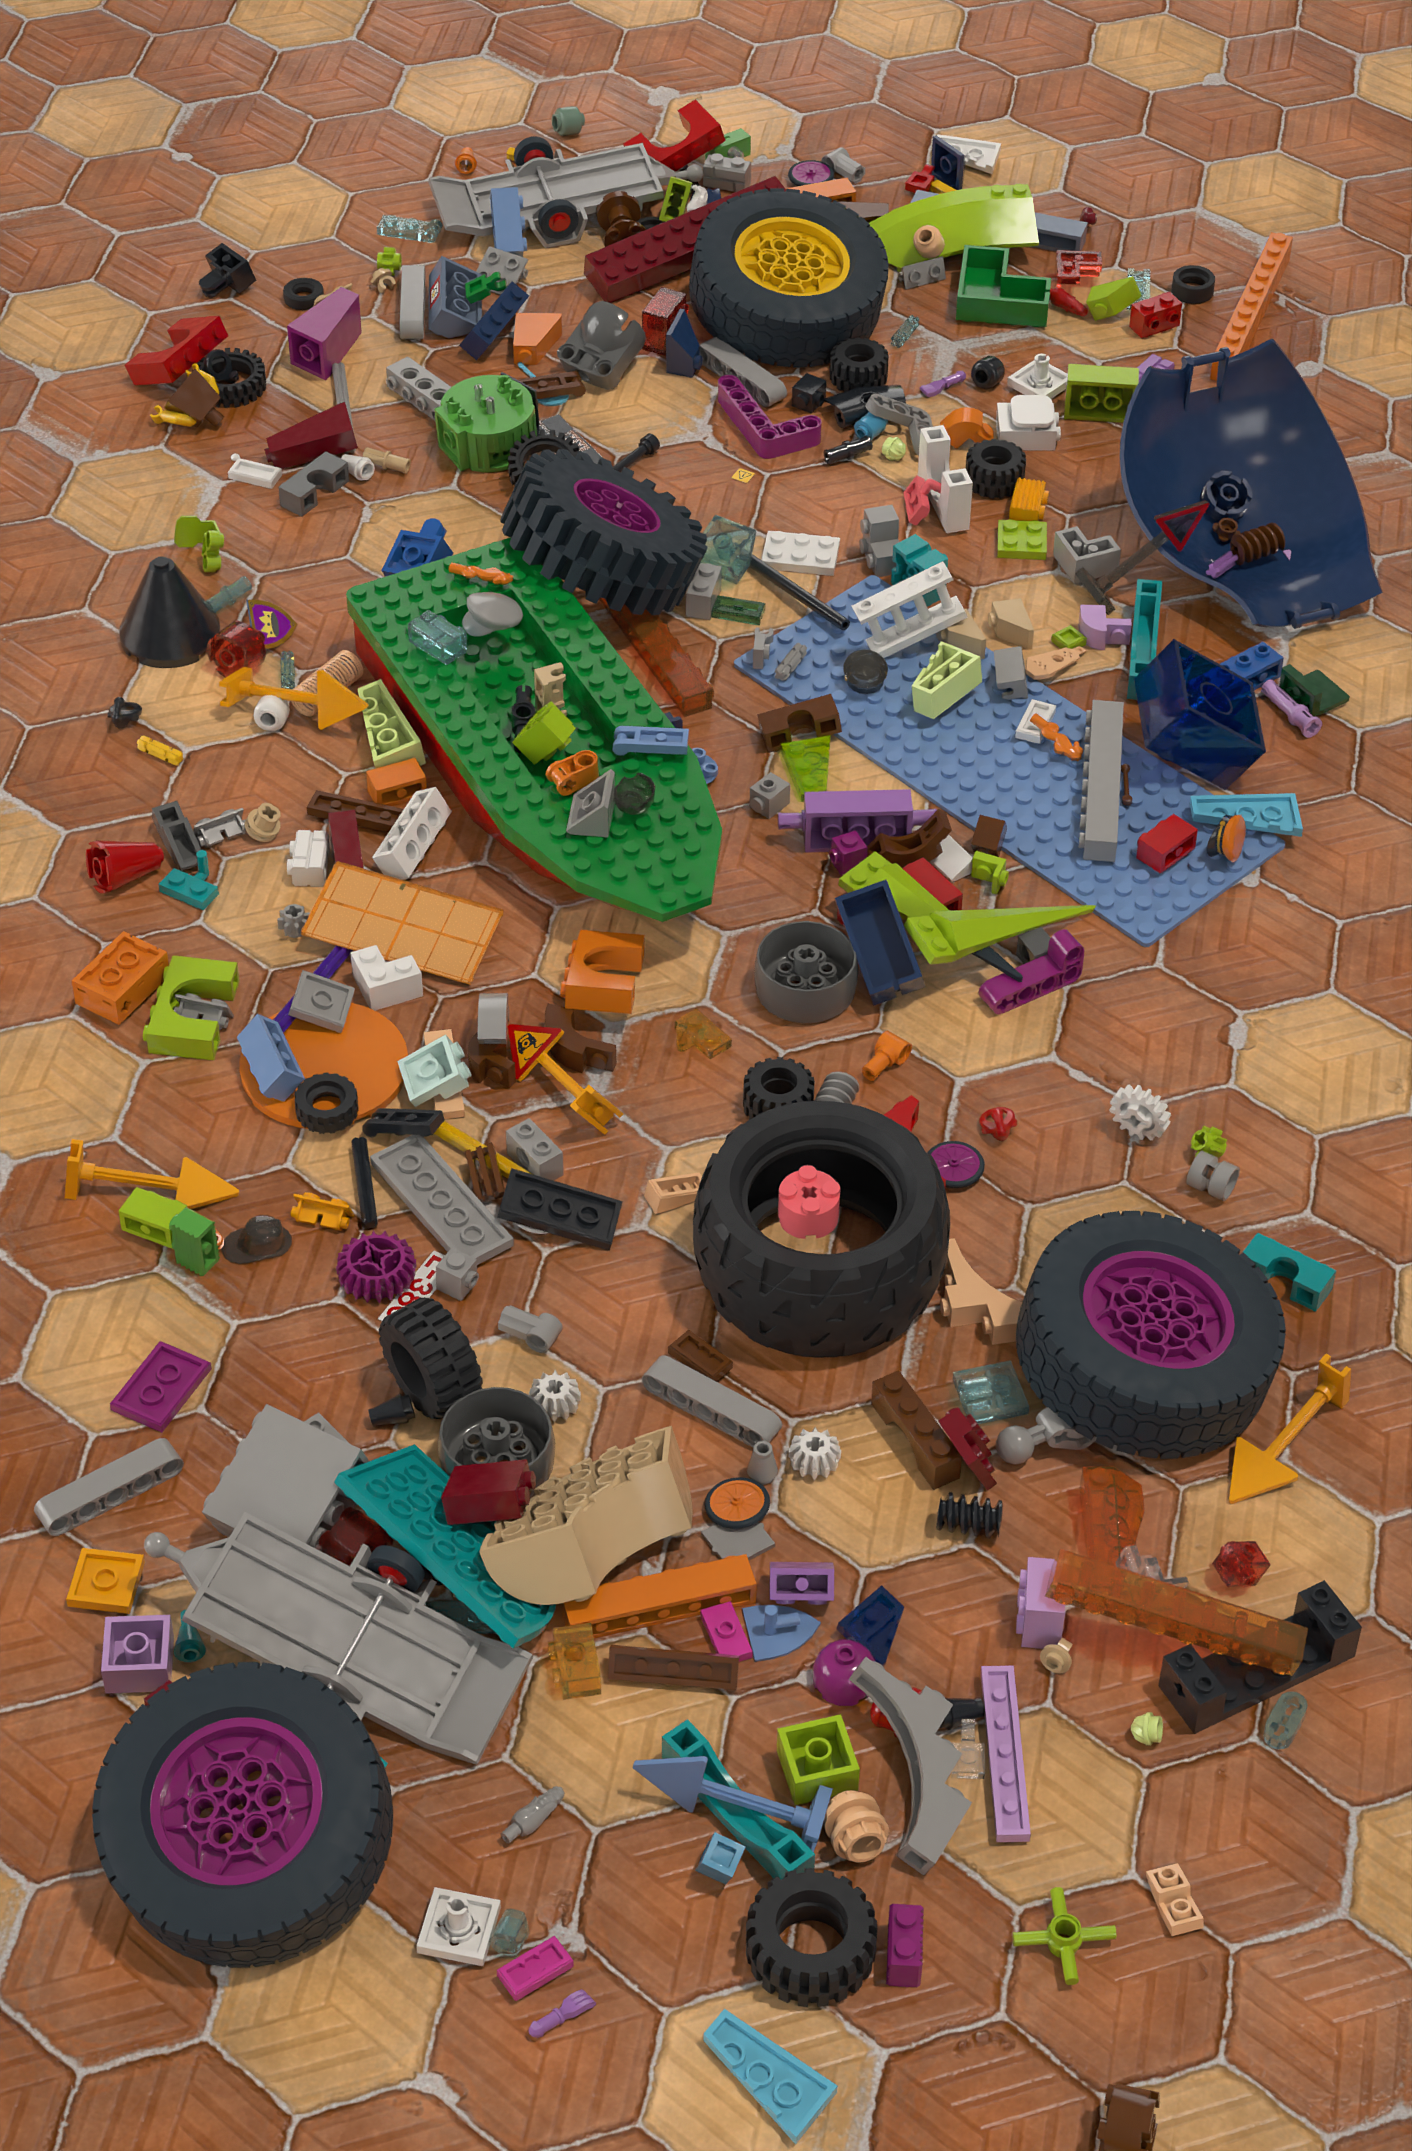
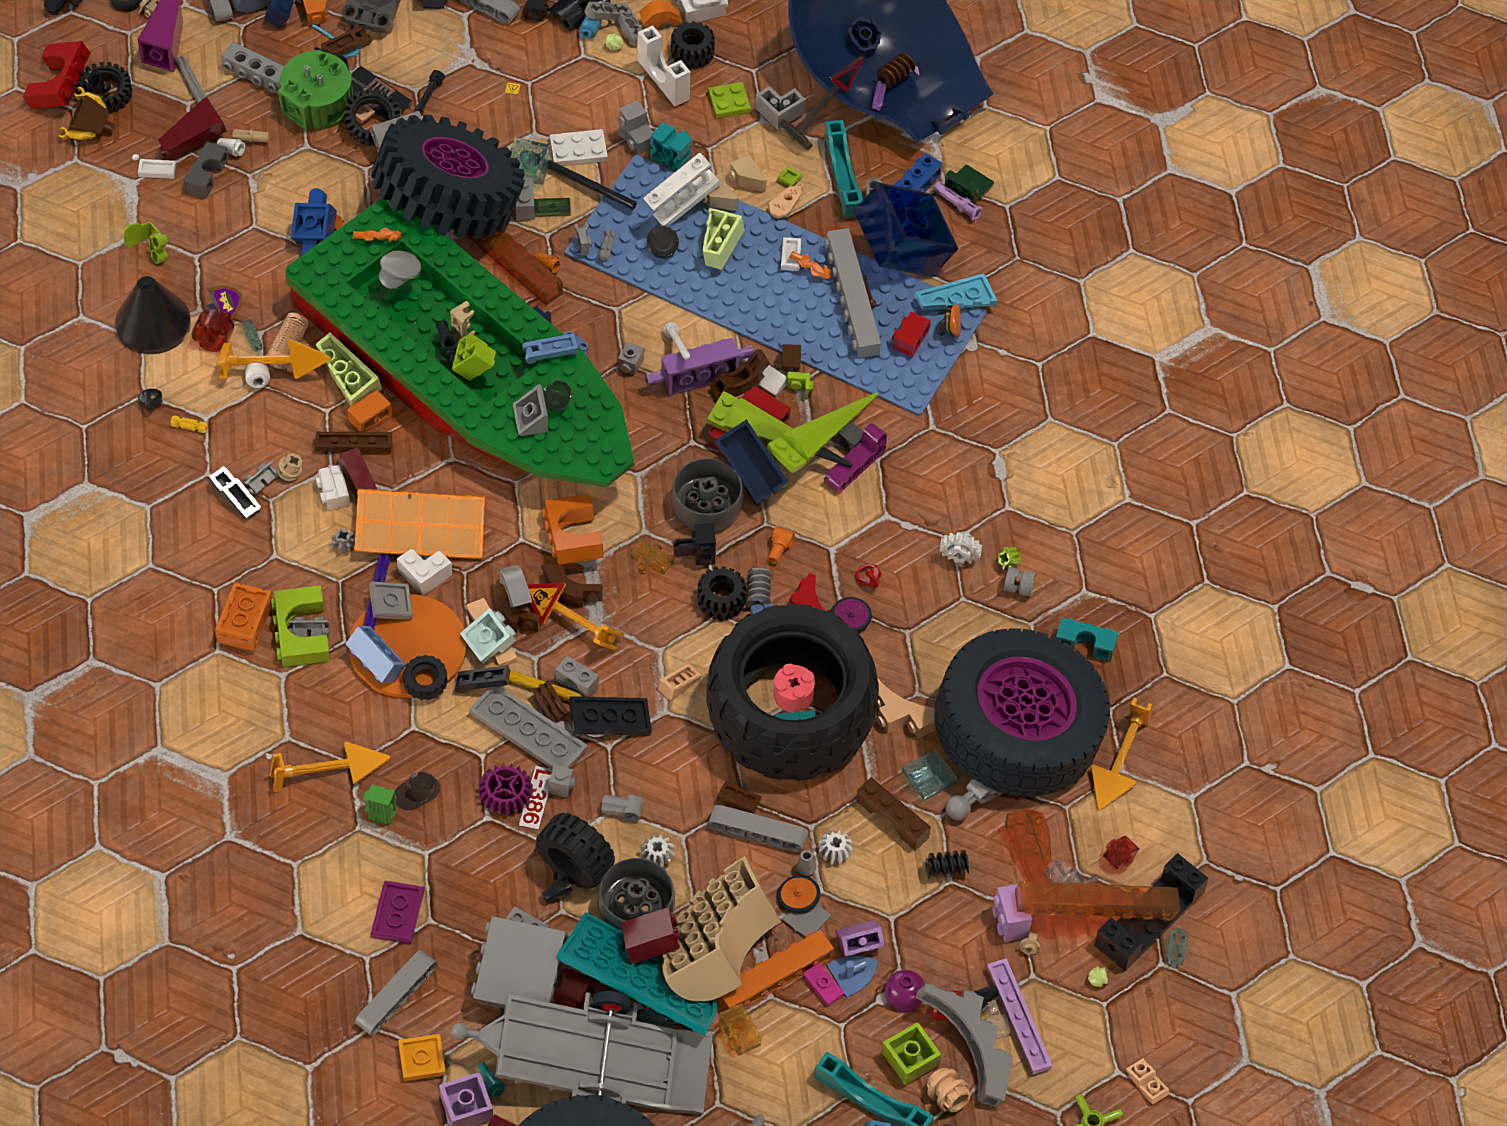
camera: 20 degrees left, 10 degrees up
red cone [86,840,164,894] -> none
lime brick [119,1187,187,1249] -> none
teal plate [158,850,219,910] -> none
clear light blue pin [206,576,252,613] -> none
light orange hinge [291,1192,355,1231] -> none
black axle [351,1137,378,1229] -> none
white brick [372,787,452,881] -> none
clear light blue brick [408,610,467,665] -> none
orange piece [546,750,599,796] -> none
reddish brown plate [607,1645,739,1690] -> none
medium blue piece [633,1756,833,1852] -> none
magenta beam [718,375,822,459] -> none
reddish brown arch [757,694,842,753] -> none
clear neon green wing [781,735,830,802] -> none
black pin [823,435,873,465] -> none
magenta brick [829,830,868,876] -> none
clear blue wing [836,1585,904,1667] -> none
coral plate [903,475,941,526] -> none
dark red plate [938,1407,997,1491] -> none
light grey hinge [994,646,1028,699] -> none
light orange brick [1009,477,1049,521] -> none
lavender brick [1078,605,1131,650] -> none
reddish brown plate [1212,518,1241,542] -> none
none -> orange cone [533,252,561,273]
none -> white piece [663,322,690,360]
none -> black brick [673,523,716,566]

